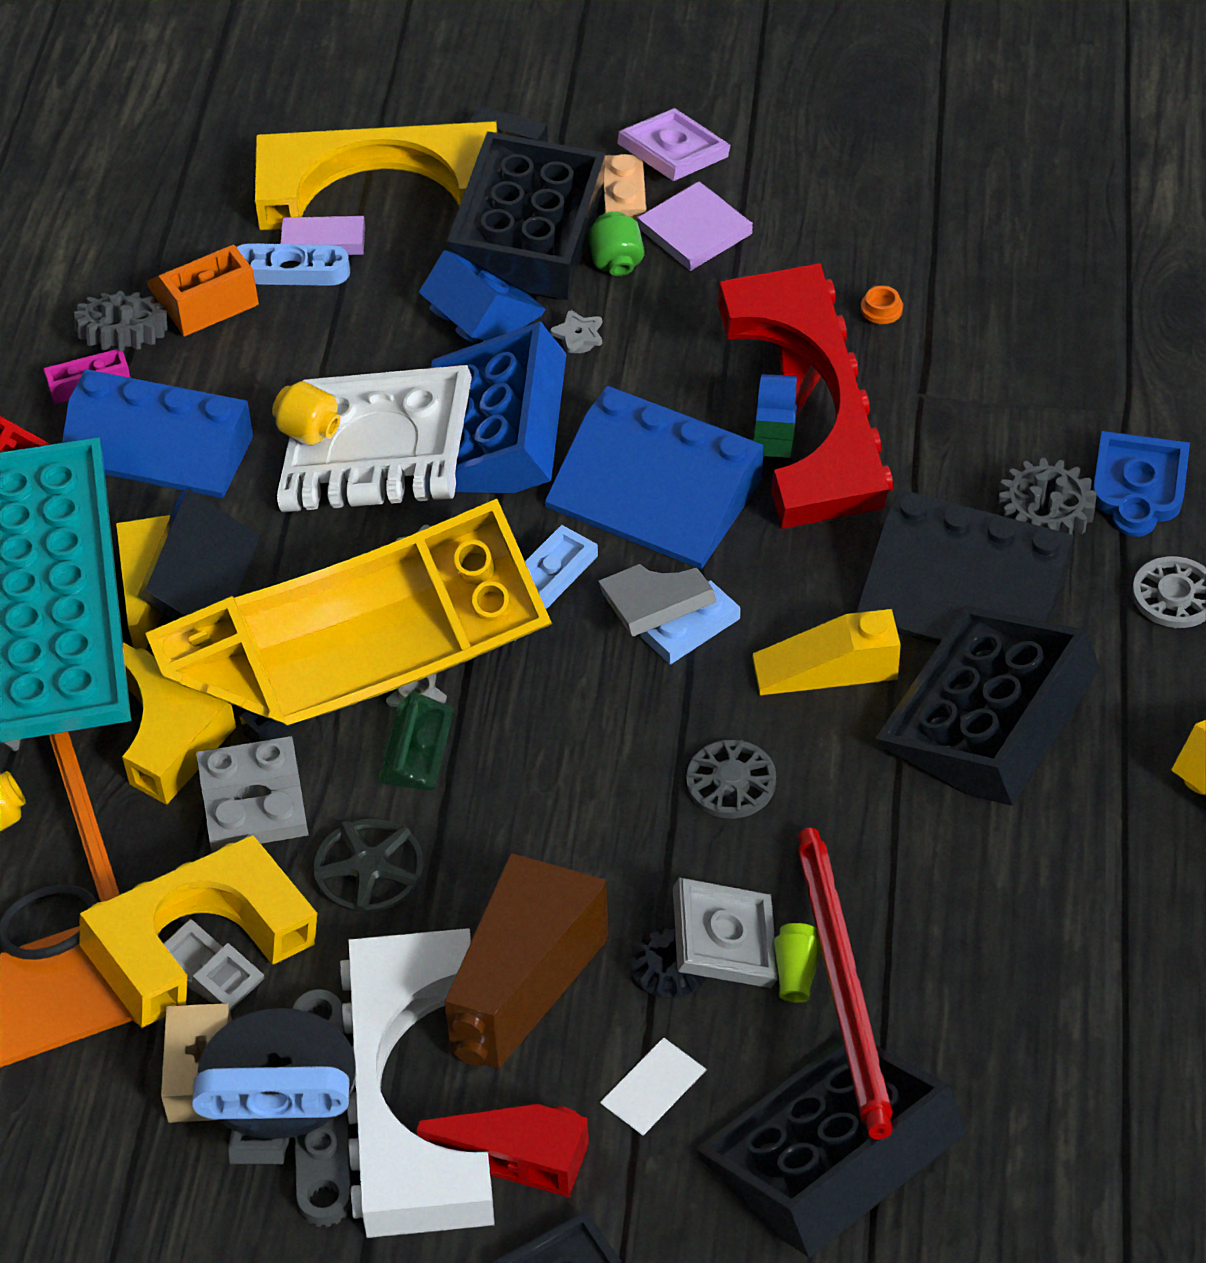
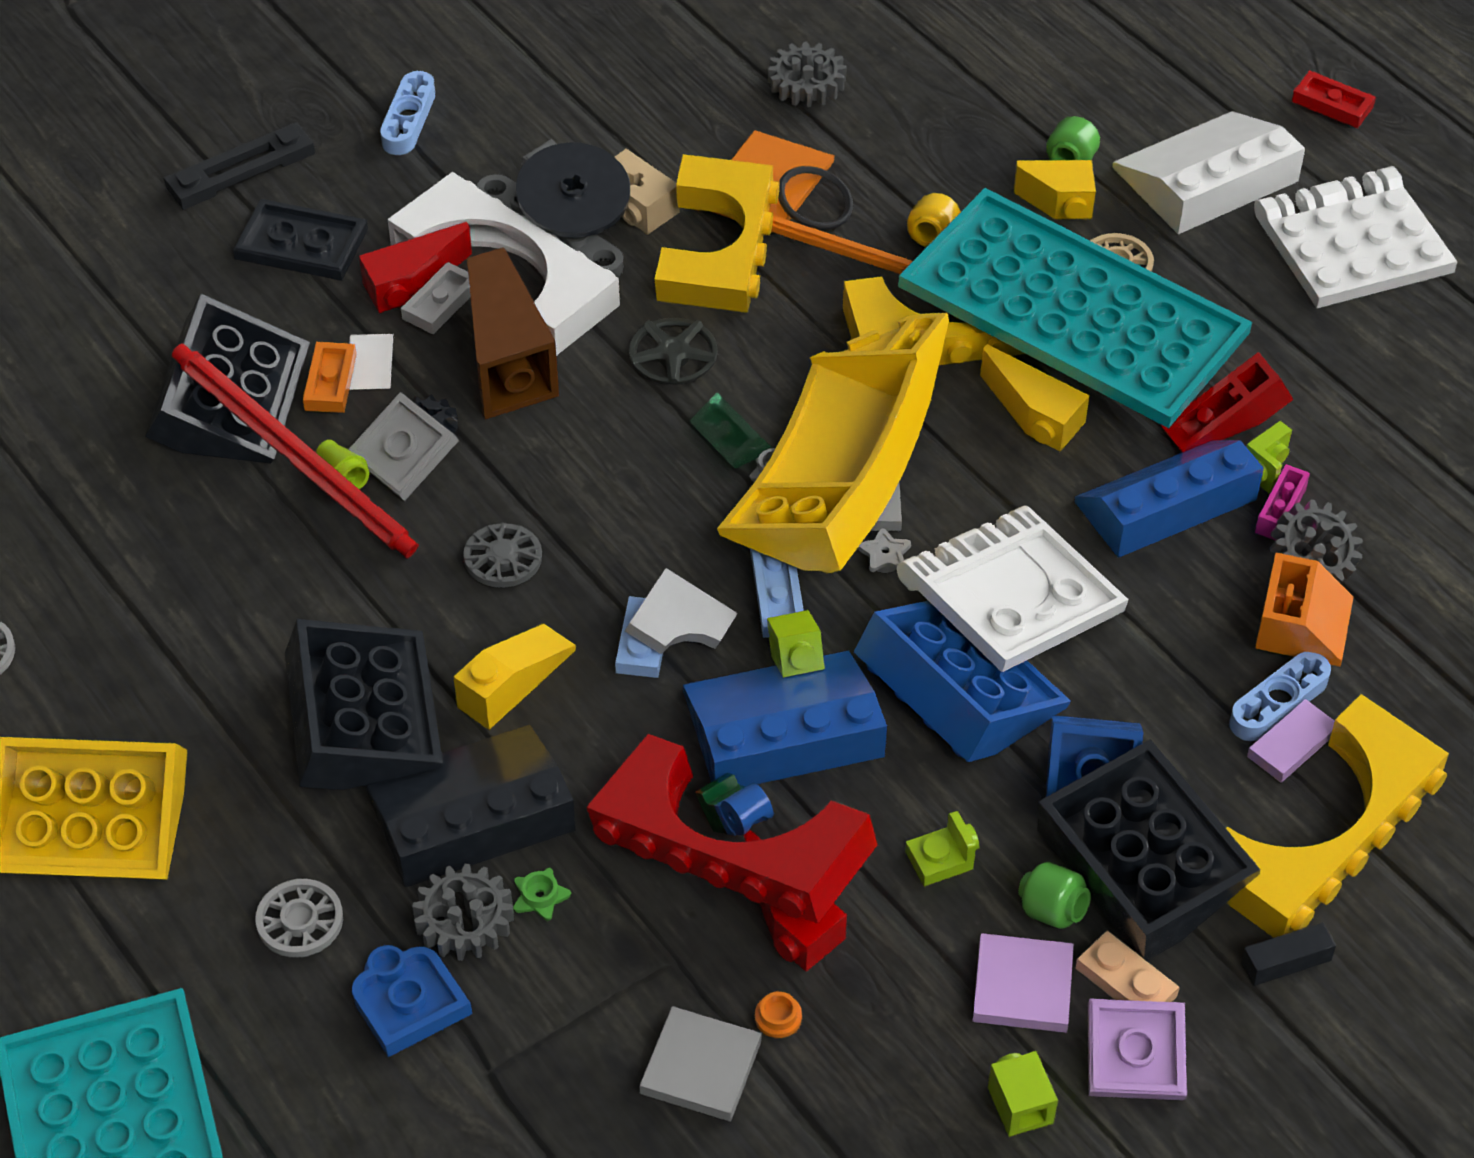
camera: 135 degrees right, 0 degrees up
black tile [137,488,260,620] -> none
light grey slope [164,919,264,1011] -> none
light blue beam [192,1067,349,1119] -> none
light grey brick [197,736,309,852] -> none
yellow head [272,381,341,446] -> none
light grey plate [550,311,602,353] -> none
none -> orange plate [303,342,357,413]
none -> light grey plate [401,262,471,334]
none -> bright green plate [514,868,571,921]
none -> light grey tile [640,1006,762,1122]
none -> lime brick [767,610,825,678]
none -> lime bracket [905,811,979,887]
none -> lime brick [988,1051,1058,1137]
none -> lime bracket [1246,421,1292,493]

